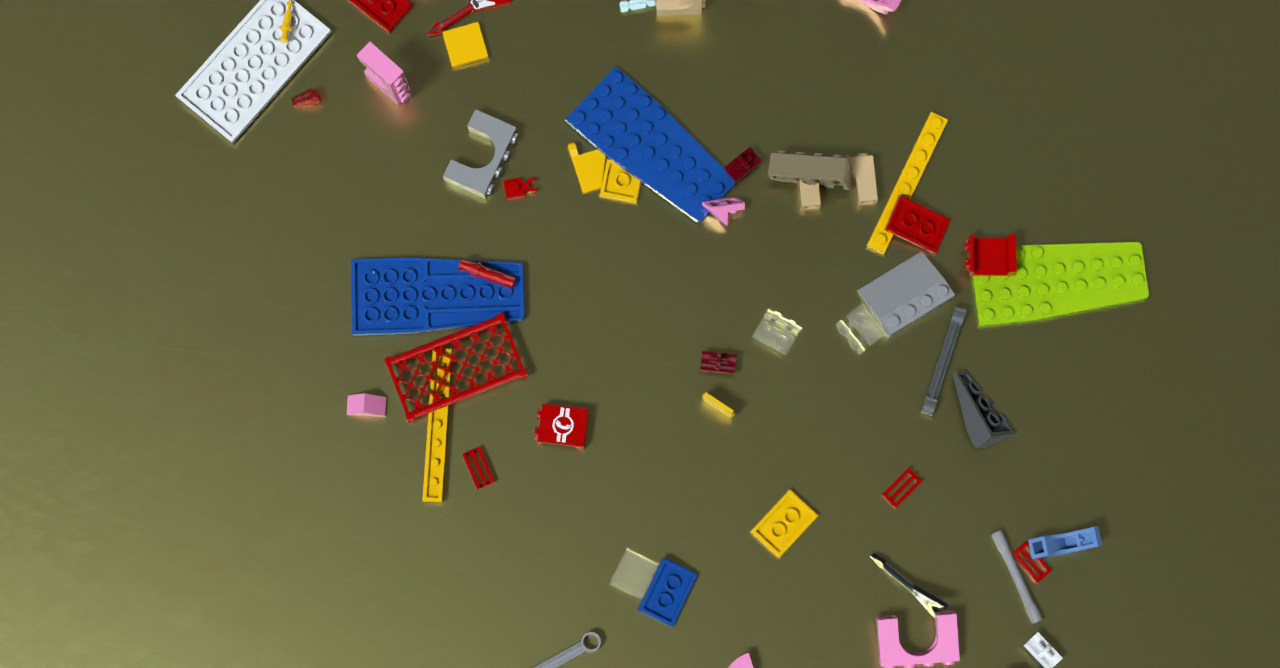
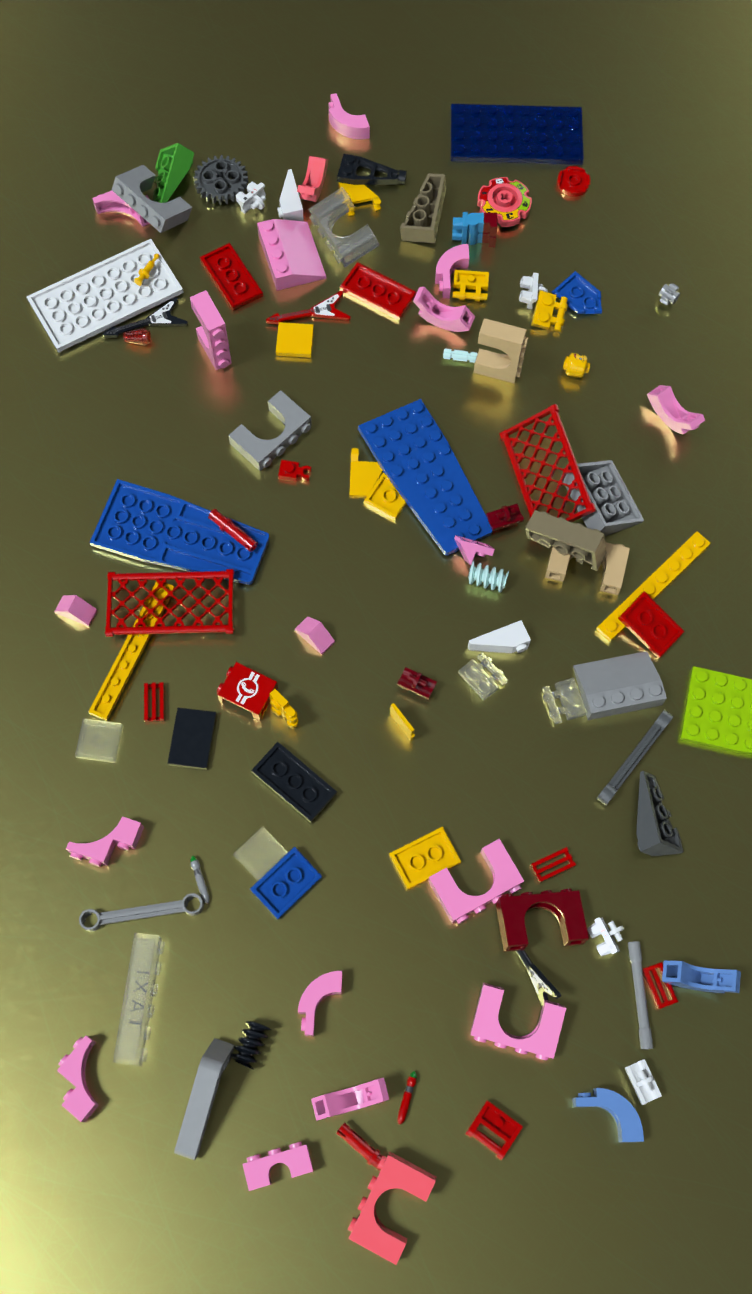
camera: 15 degrees right, 10 degrees down
red panel [964,234,1017,276] -> none
none -> bright pink arch [66,816,144,867]
none -> clear tile [75,719,123,763]
none -> black piece [103,297,188,338]
none -> black tile [167,708,217,770]
none -> light grey piece [190,856,209,904]
none -> black plate [251,742,337,823]
none -> yellow plate [269,689,299,728]
none -> bright pink slope [294,617,335,655]
none -> bright pink arch [428,839,524,924]
none -> light aqua piece [468,561,509,593]
none -> white slope [468,620,531,653]
none -> dark red arch [496,888,589,952]
none -> red door [499,404,596,522]
none -> light grey slope [561,460,644,536]
none -> white hips [587,917,624,956]

